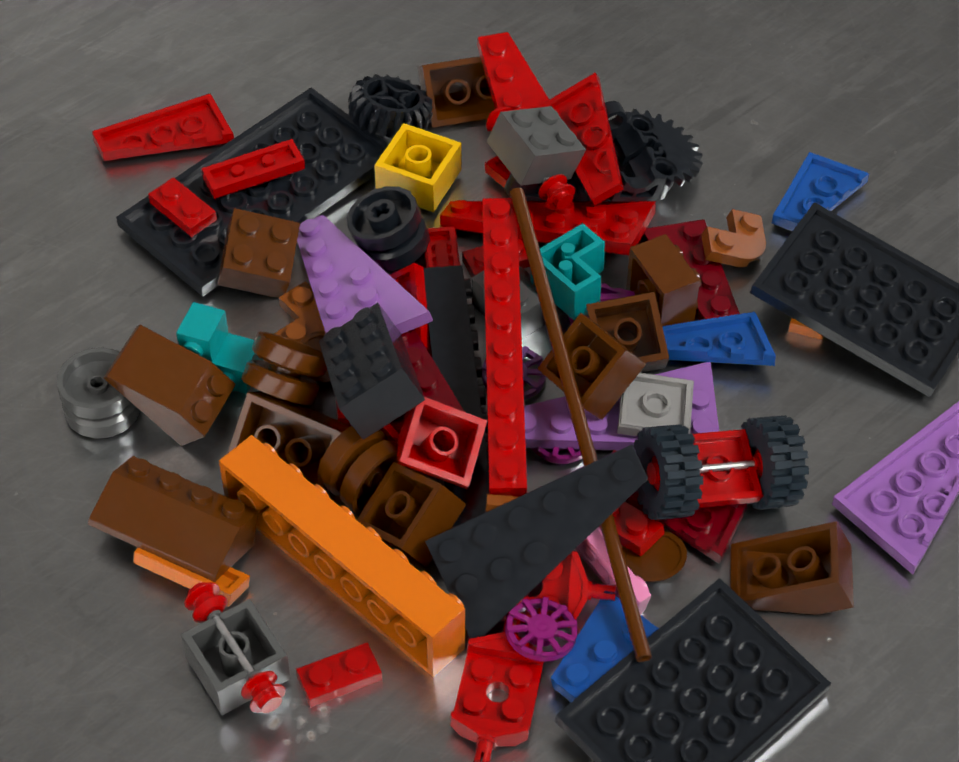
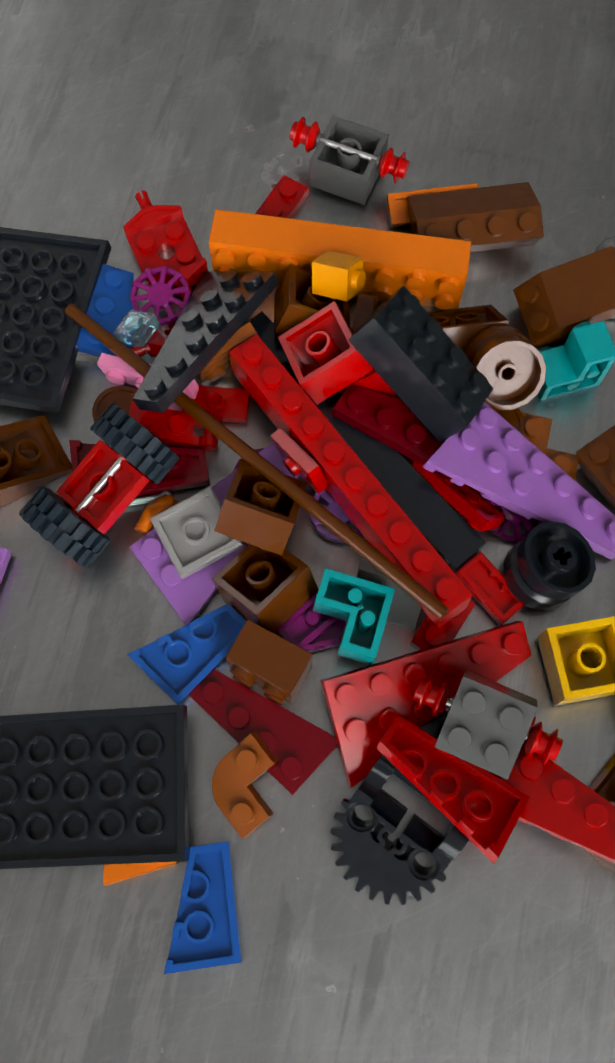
camera: 145 degrees right, 20 degrees up
none -> clear light blue plate [113,310,160,347]
none -> red plate [270,429,328,494]
none -> light orange brick [312,251,366,302]

